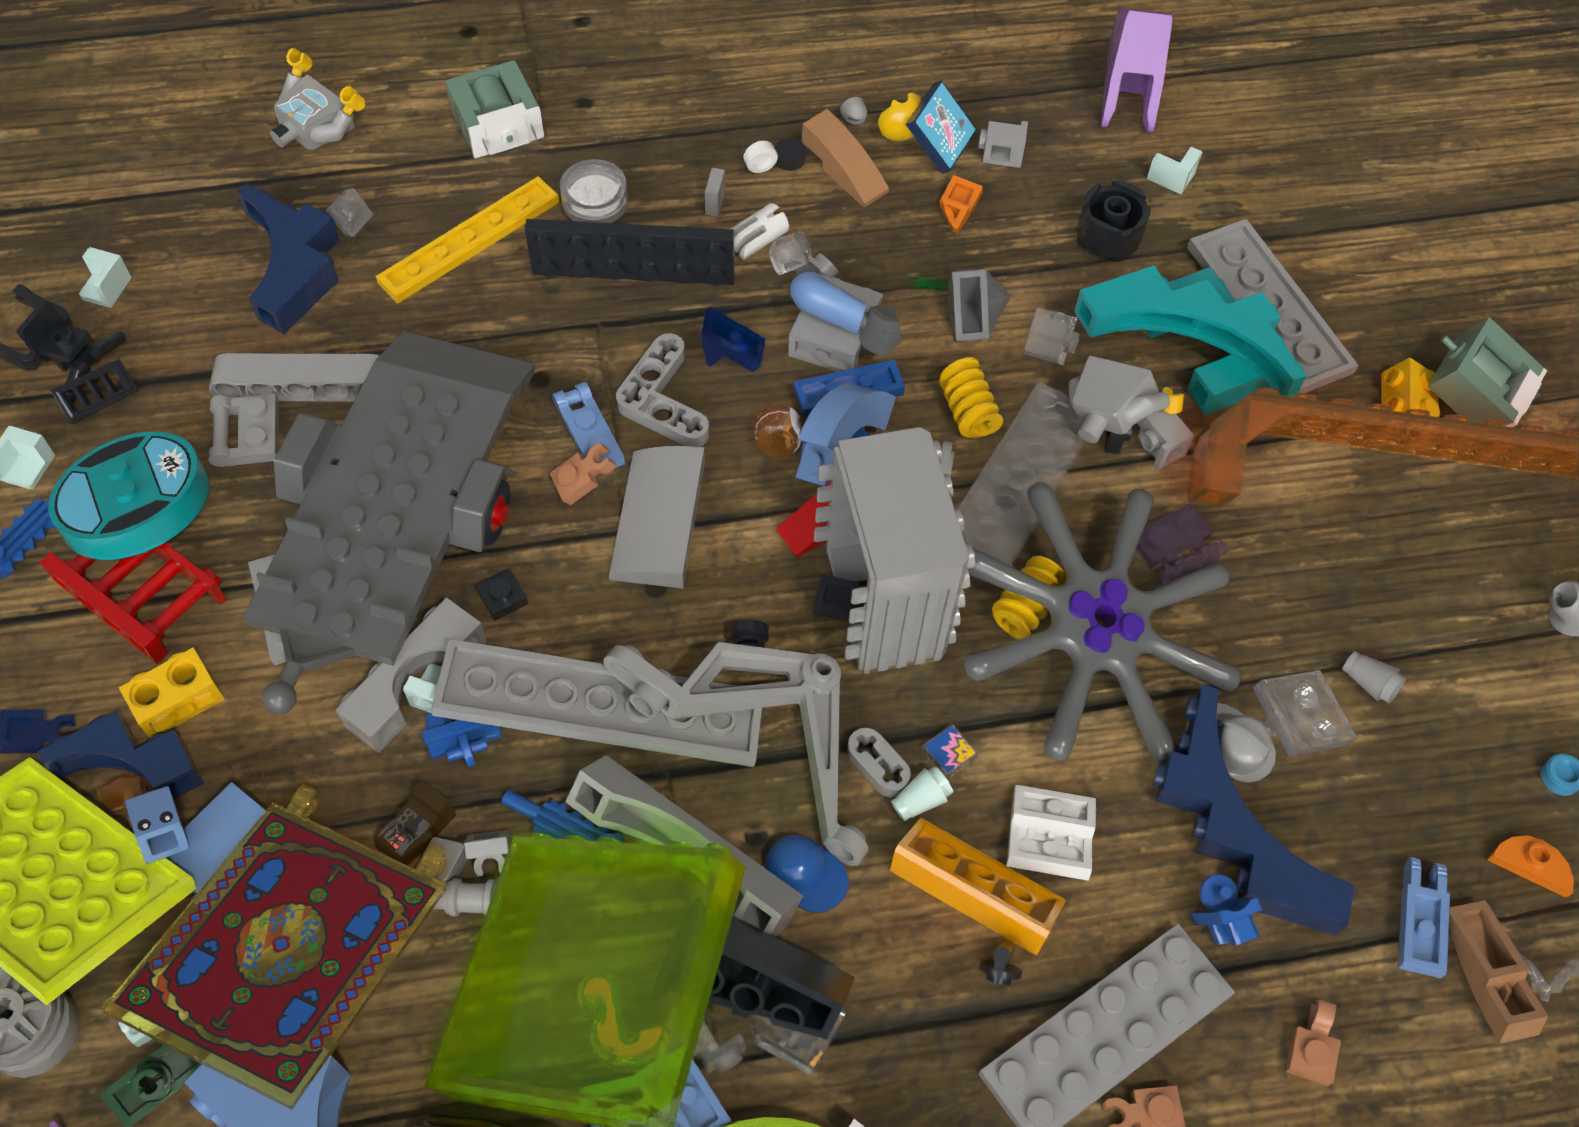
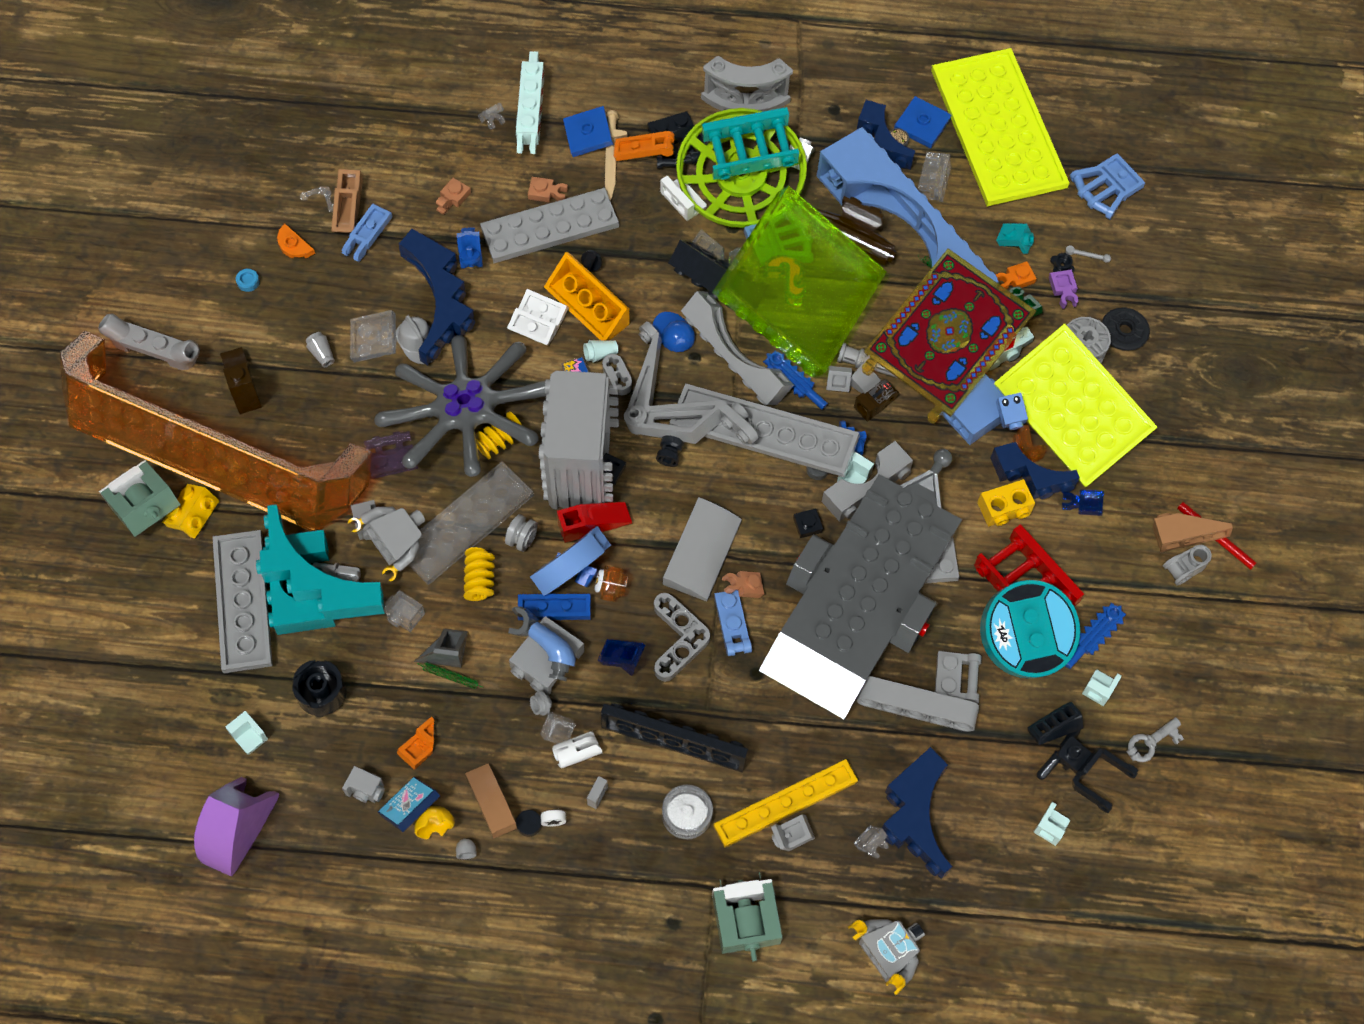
camera: 165 degrees left, 5 degrees up
none -> dark brown arch [220,347,262,414]
none -> light grey axle [312,562,361,582]
none -> light grey bracket [771,814,815,851]

